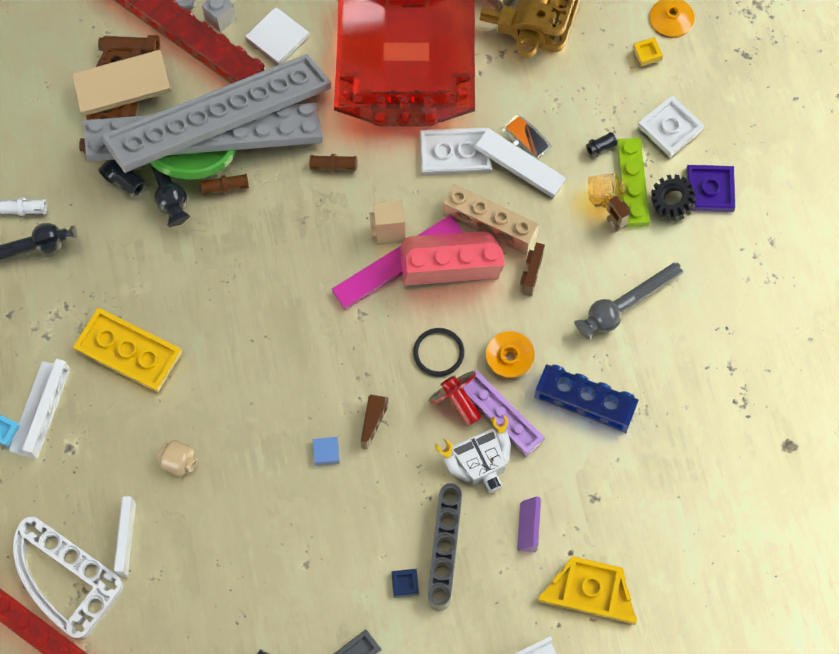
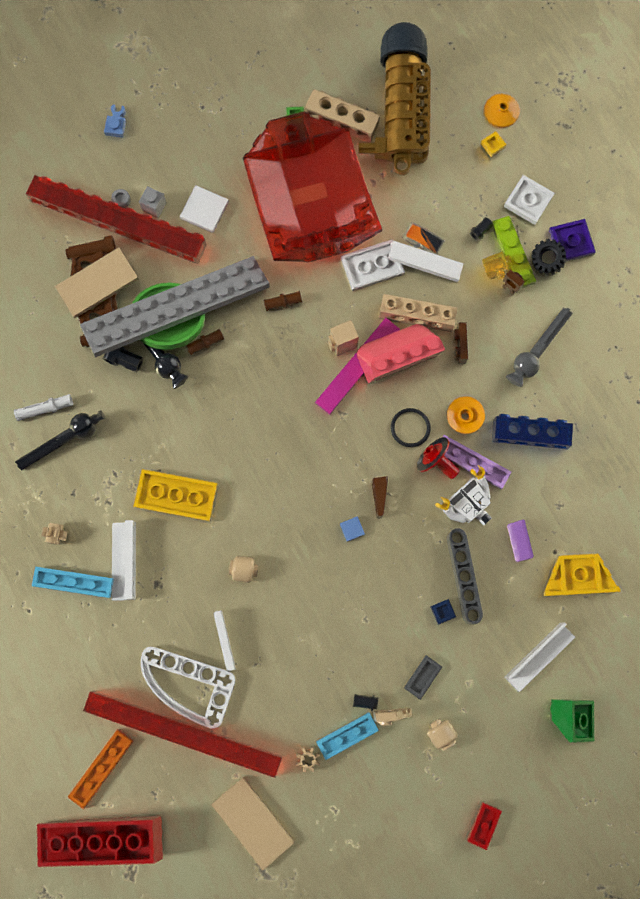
camera: 20 degrees left, 10 degrees up
light grey plate [102,54,331,173] -> none

